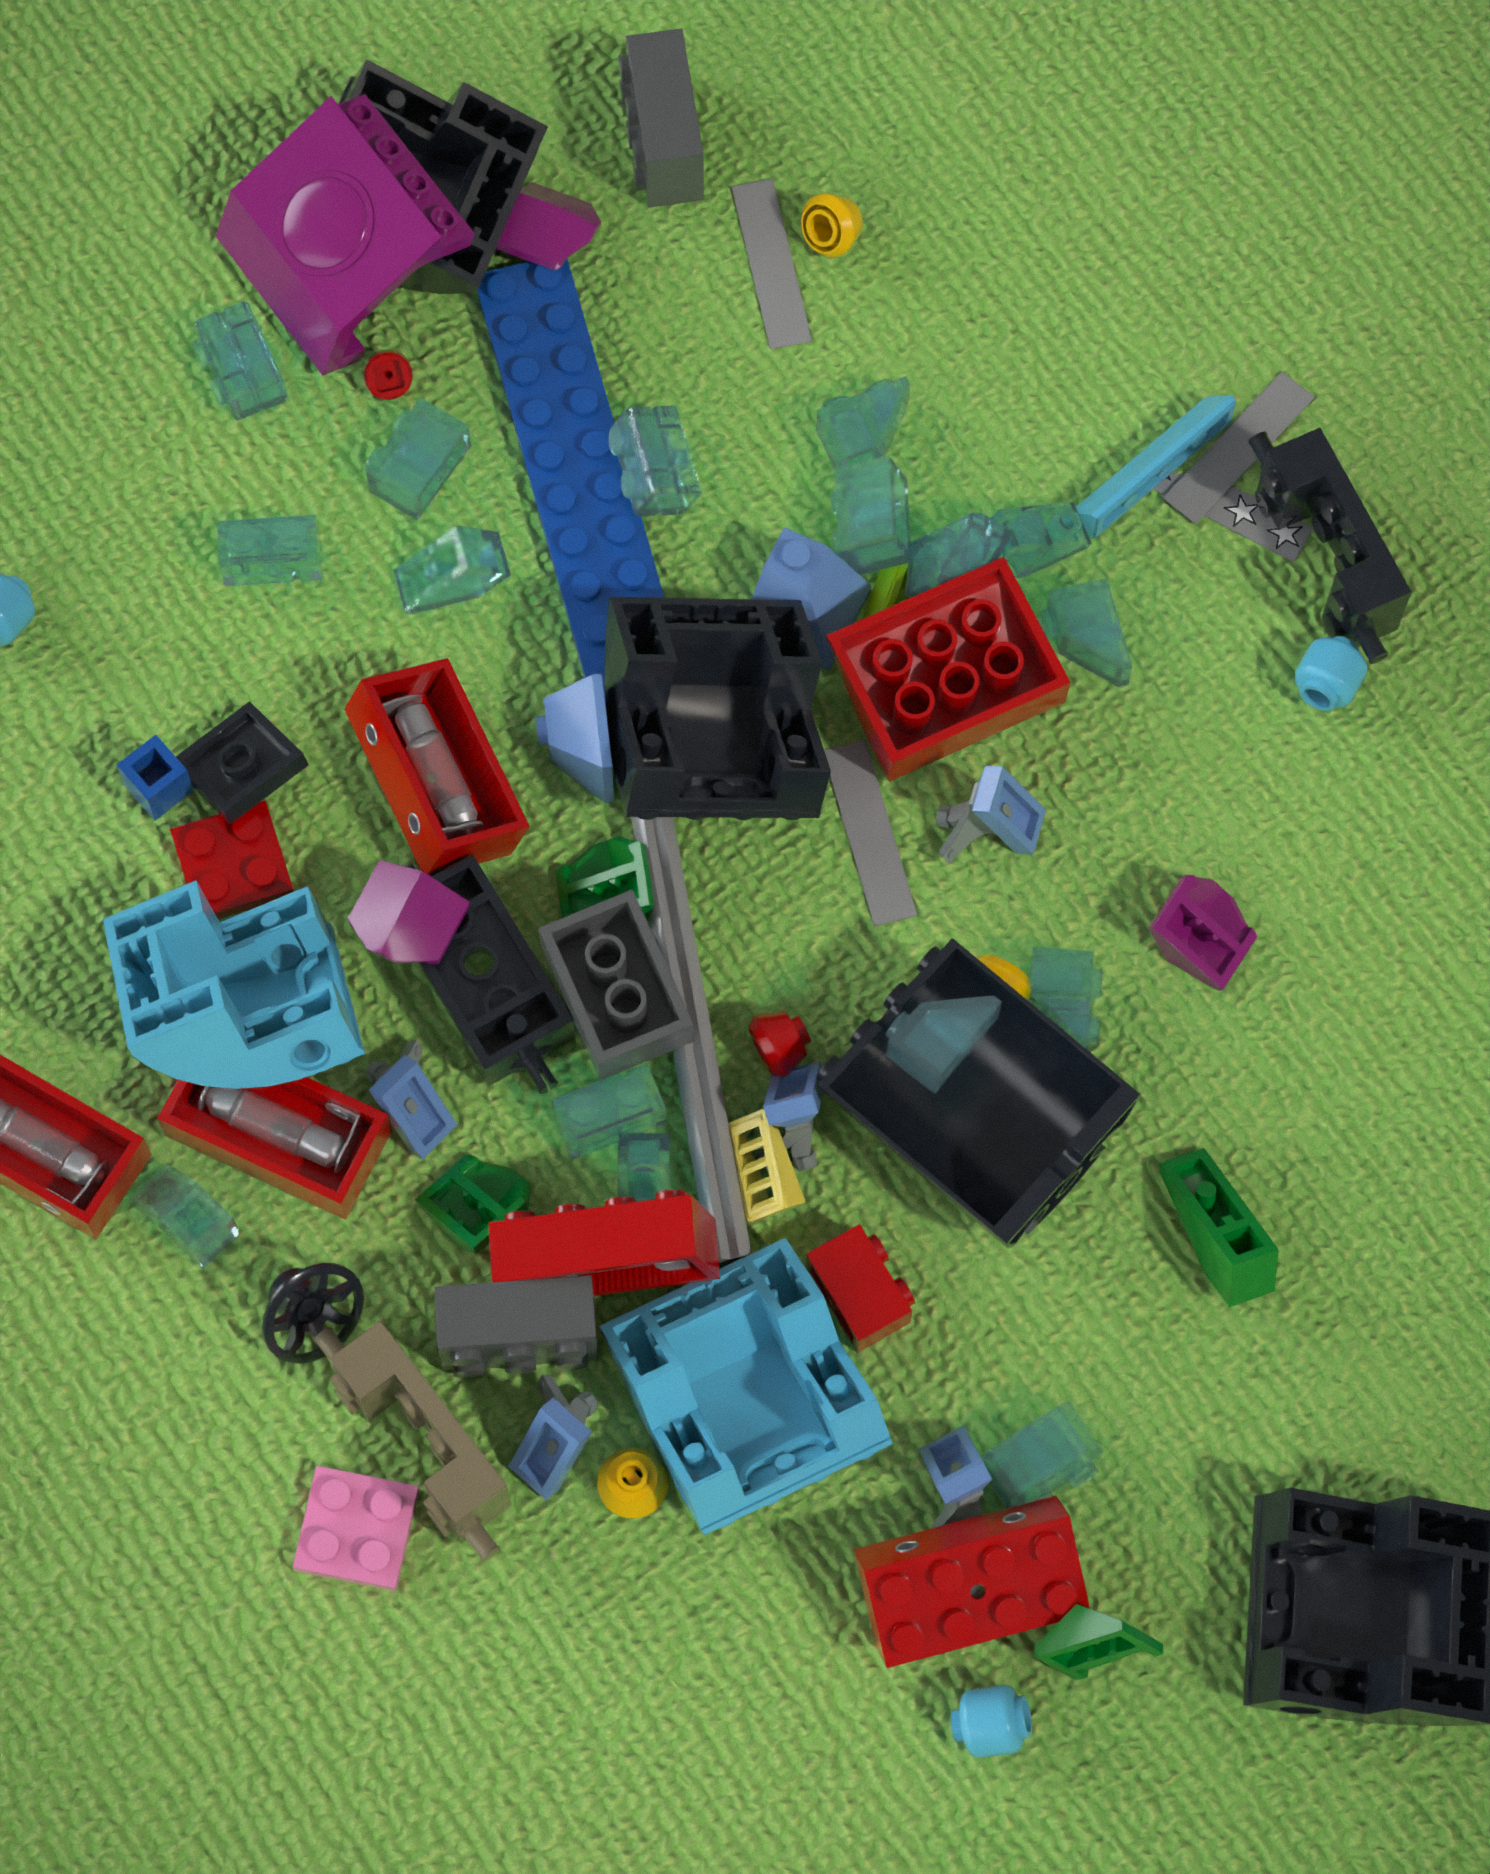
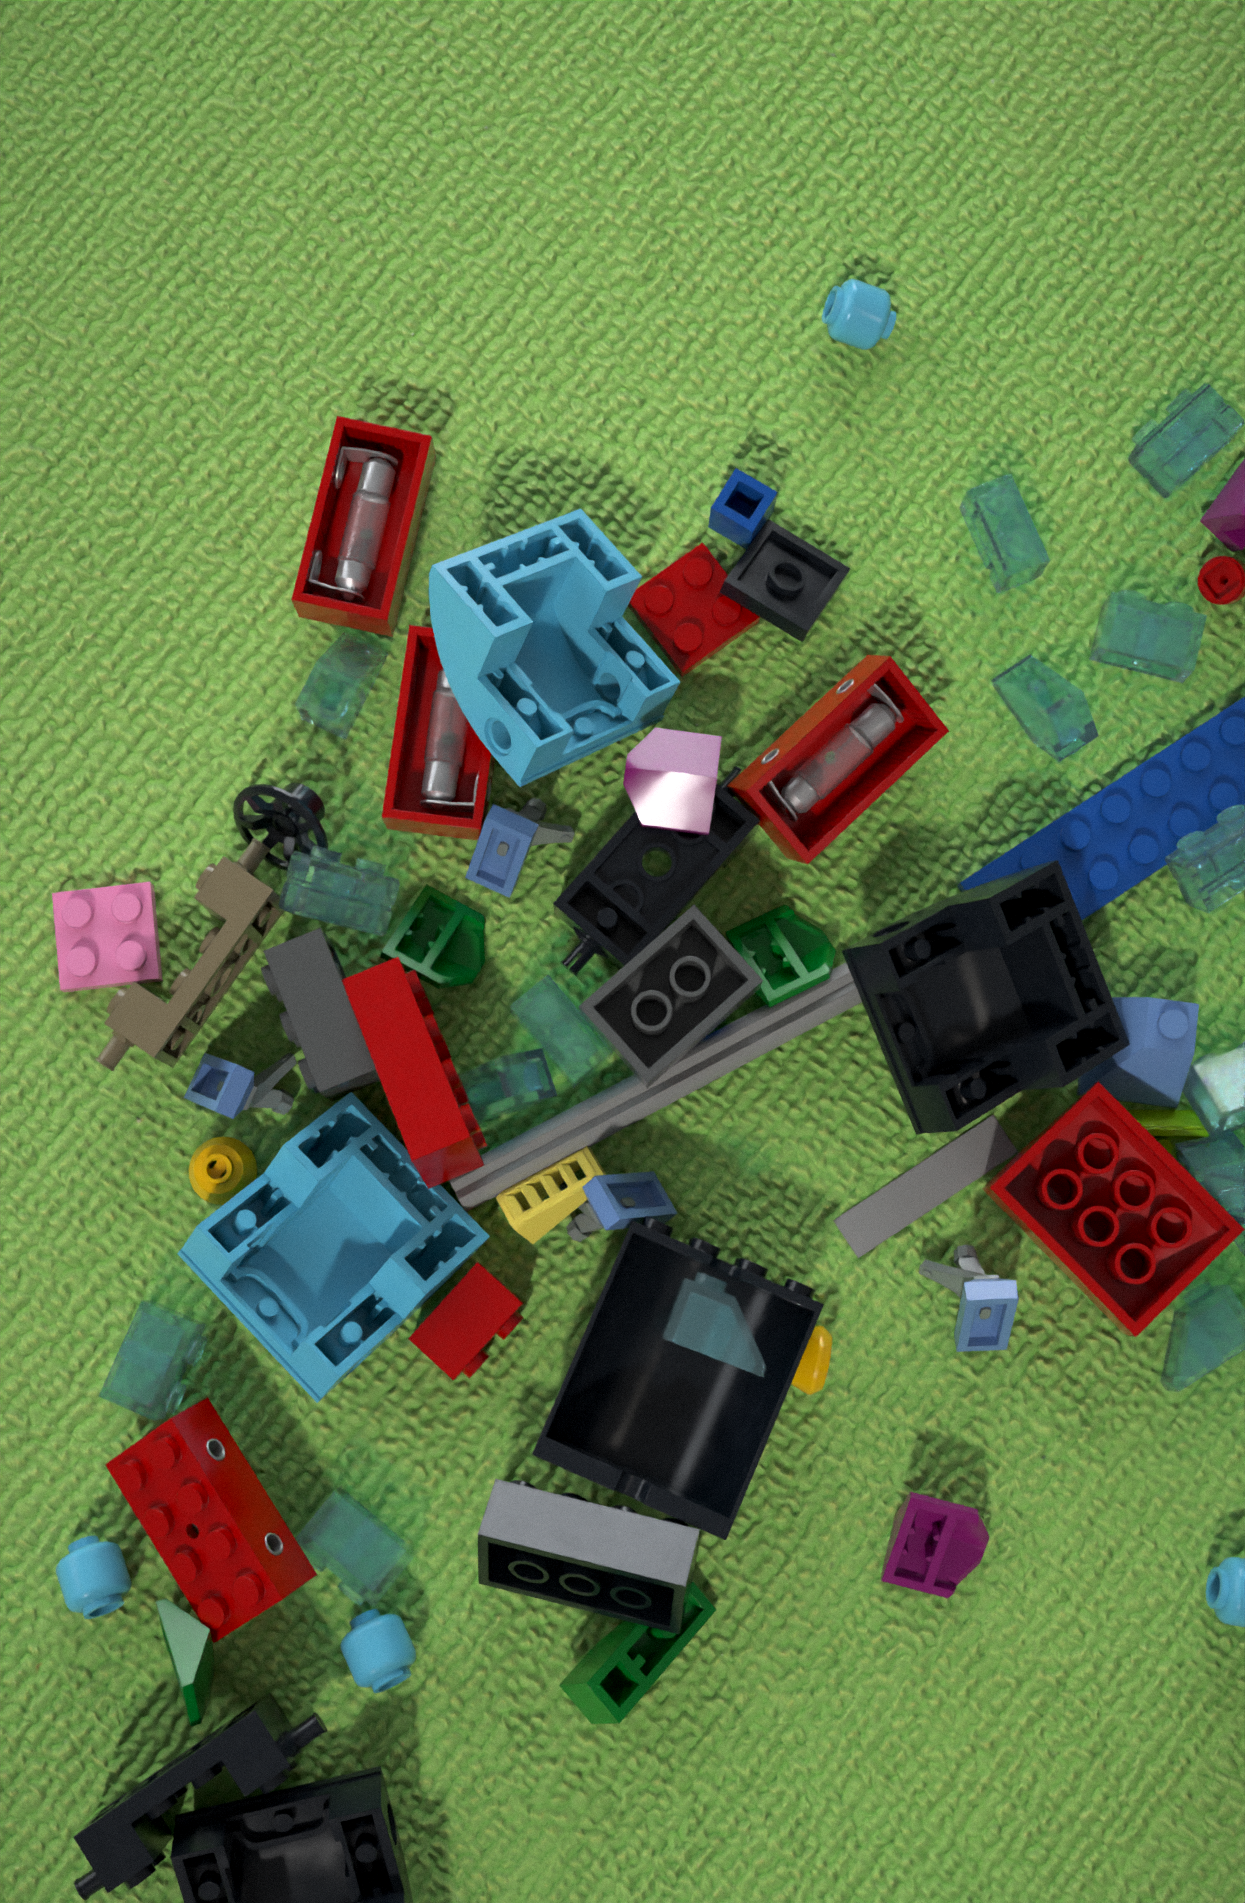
camera: 70 degrees right, 10 degrees up
medium blue slope [536,673,614,803] -> none
red cone [748,1011,811,1077] -> none
medium blue piece [918,1425,992,1528] -> none
clear light blue slope [1028,947,1102,1050] -> none
none -> black brick [73,1692,327,1901]
none -> clear light blue brick [99,1300,207,1421]
none -> clear light blue brick [278,845,400,937]
none -> medium azure head [340,1609,417,1693]
none -> brick [478,1479,700,1634]

